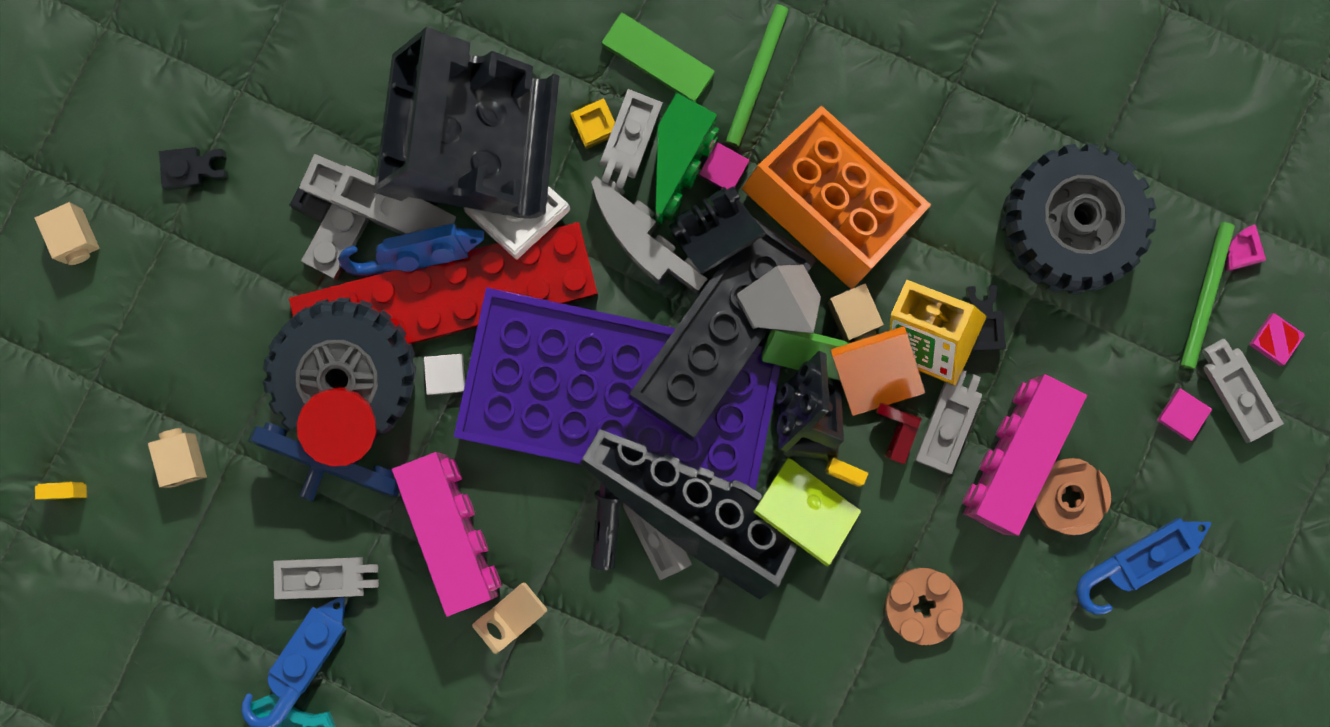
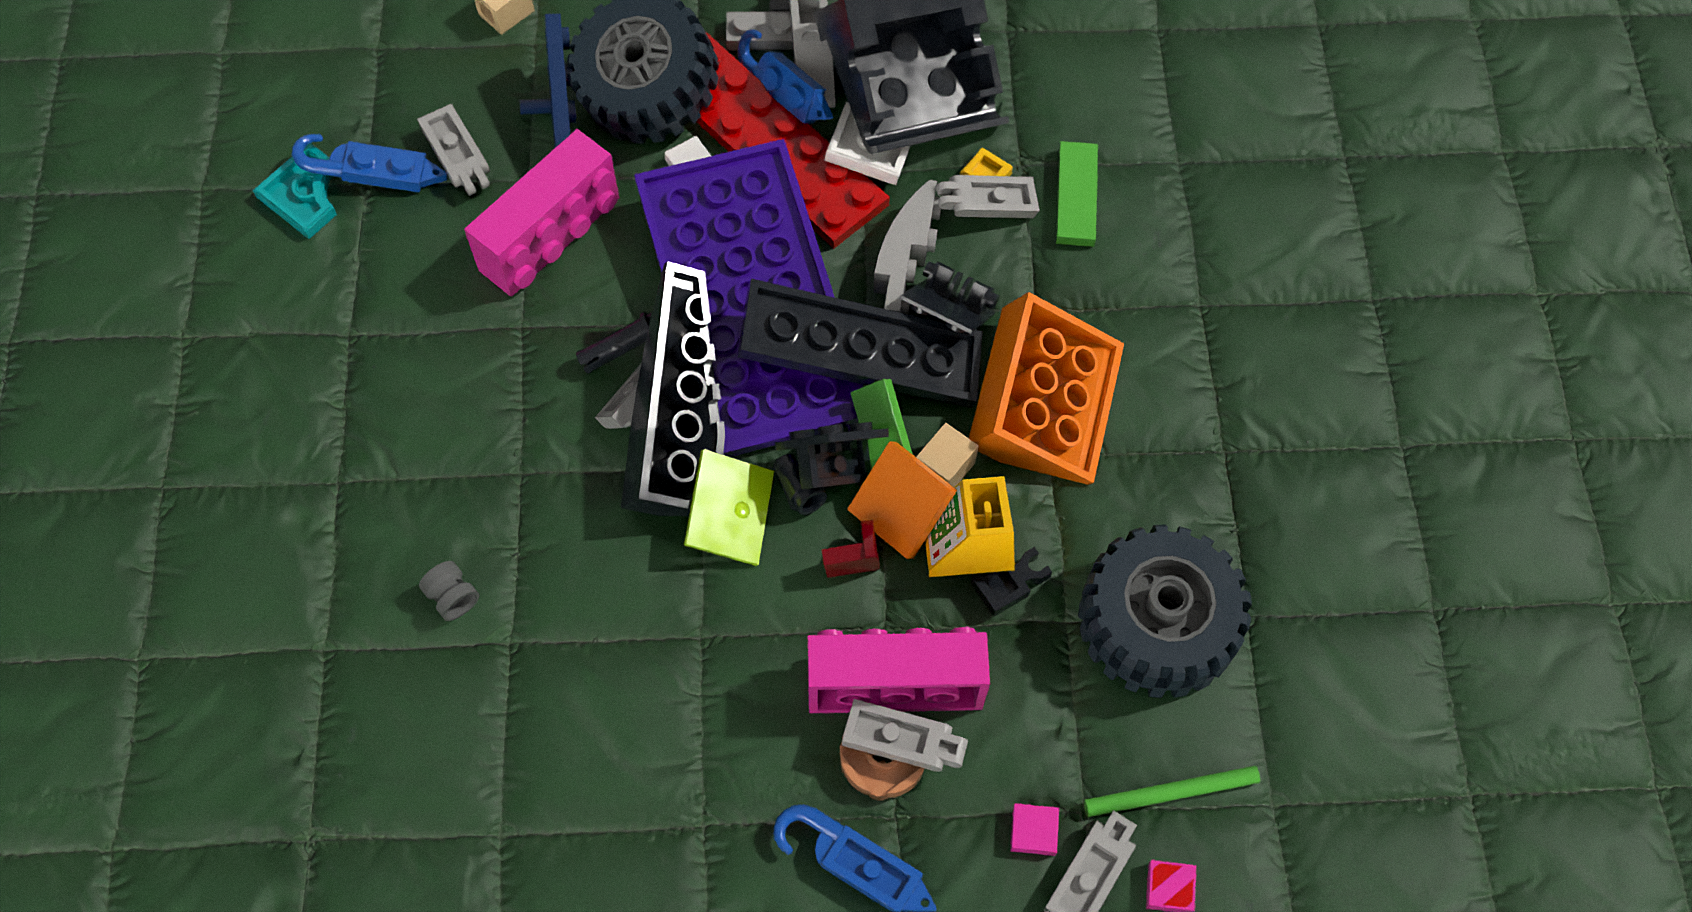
camera: 55 degrees right, 20 degrees down
red tile [297,388,377,466] -> none
tan bracket [472,582,547,654] -> none
green slope [656,93,720,227] -> none
dark pink tile [699,142,750,189] -> none
bright green bar [725,4,789,147] -> none
light grey slope [736,265,821,333] -> none
yellow tile [825,458,868,487] -> none
nougat plate [885,568,963,645] -> none
light grey hinge [914,370,982,475] -> none
dark pink tile [1225,225,1266,272] -> none
none -> light grey hinge [842,699,968,772]

